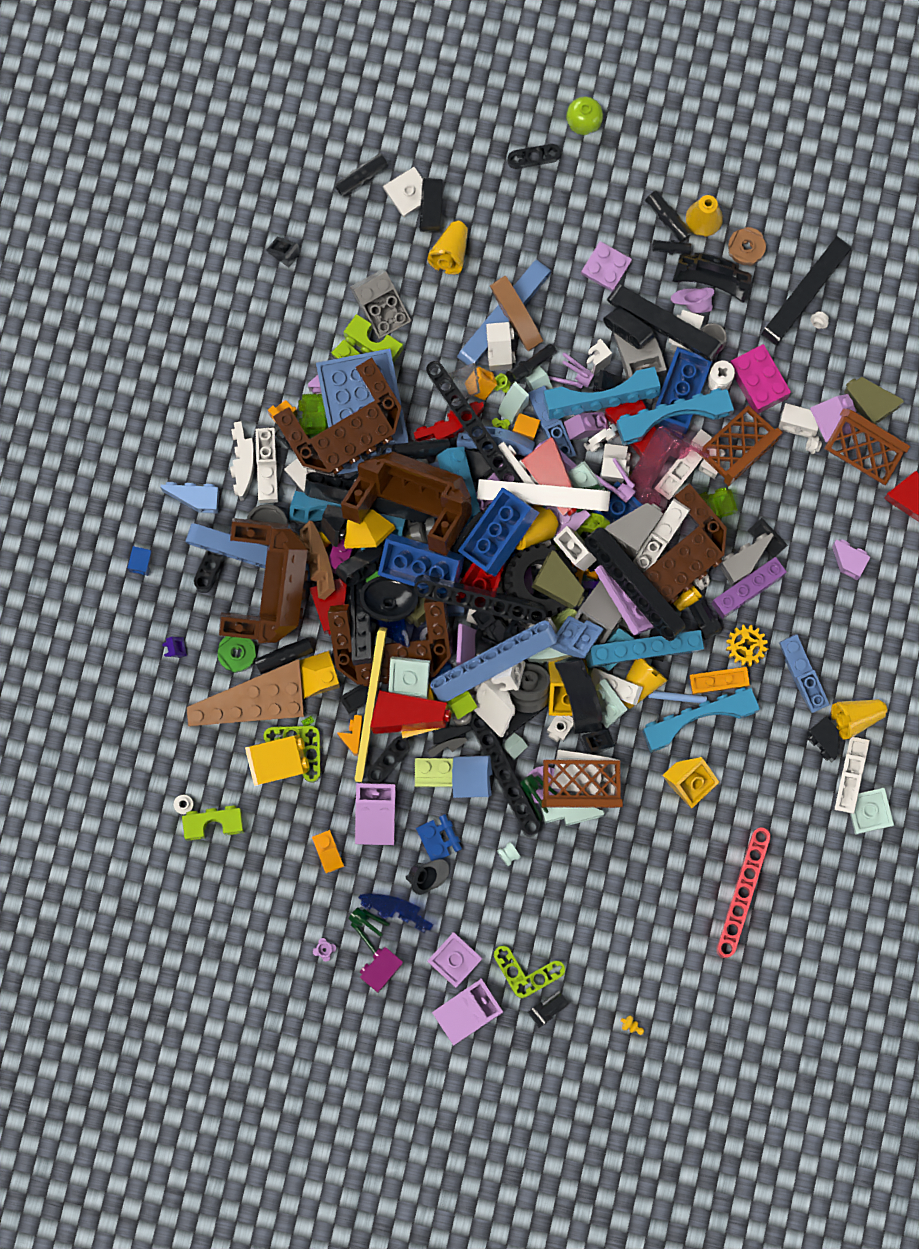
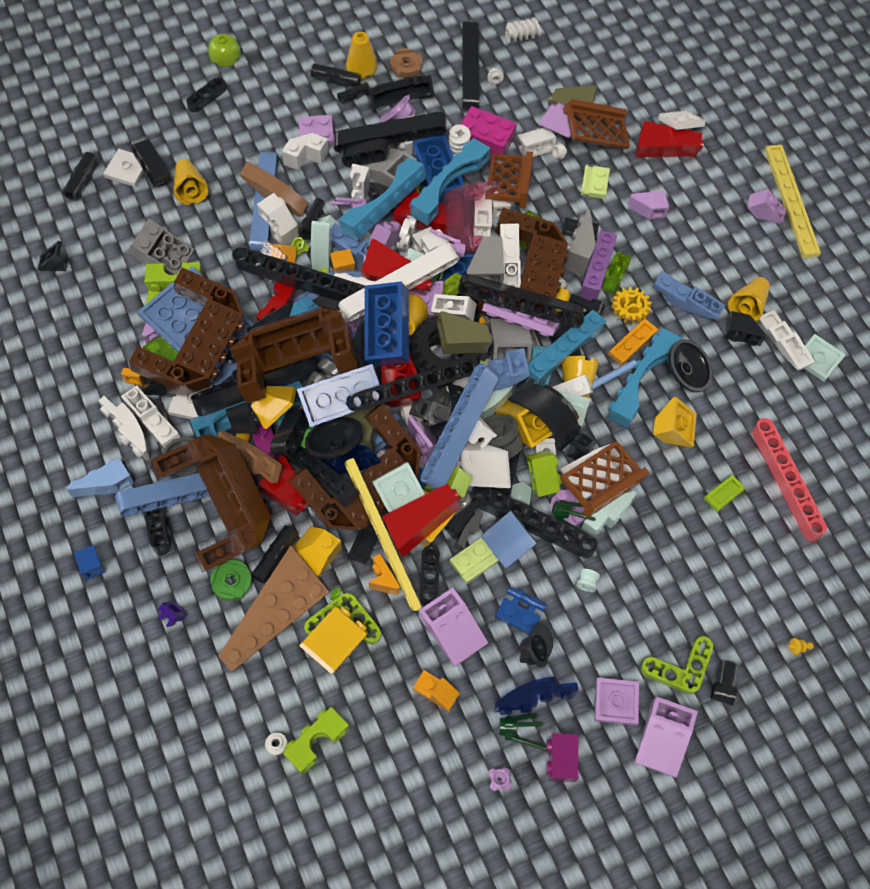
camera: 40 degrees left, 15 degrees down
none -> white brick [282,133,329,170]
none -> white piece [505,18,541,44]
none -> lime brick [526,450,562,497]
none -> yellowish green plate [581,165,610,199]
none -> clear neon green brick [602,252,631,295]
none -> black dish [668,339,712,393]
none -> lime tile [704,475,746,513]

